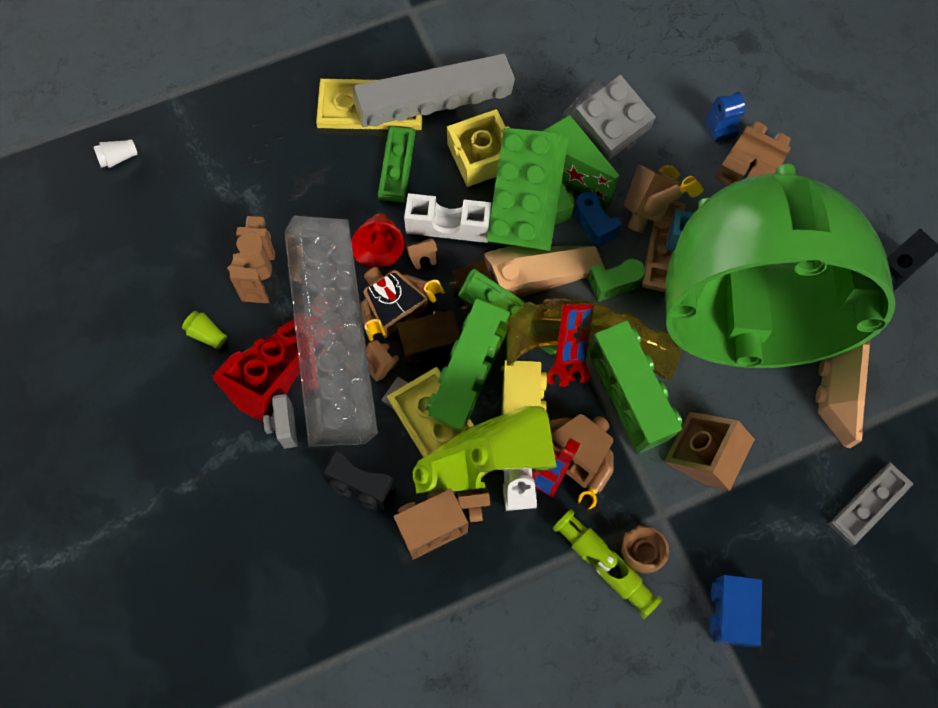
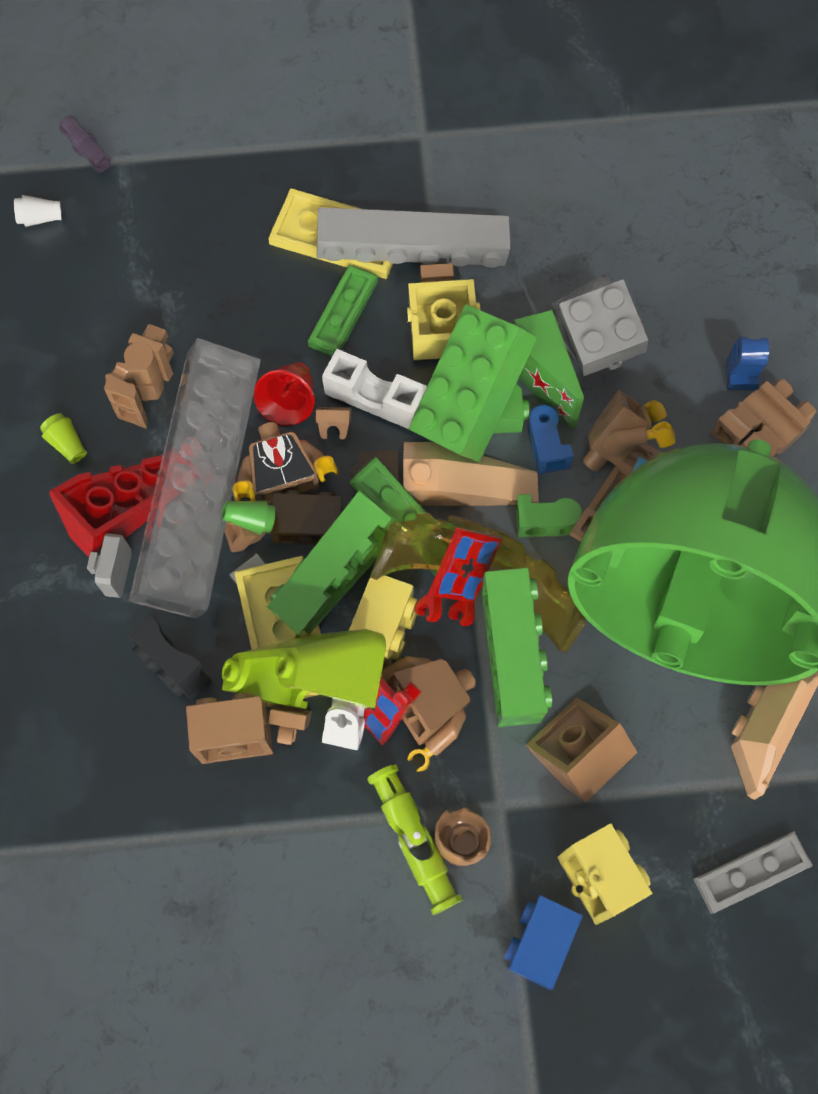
camera: 20 degrees right, 0 degrees up
none -> clear purple pin [59,116,112,173]
none -> bright green cone [221,500,275,535]
none -> medium nougat tile [420,263,454,283]
none -> light yellow brick [557,823,653,925]

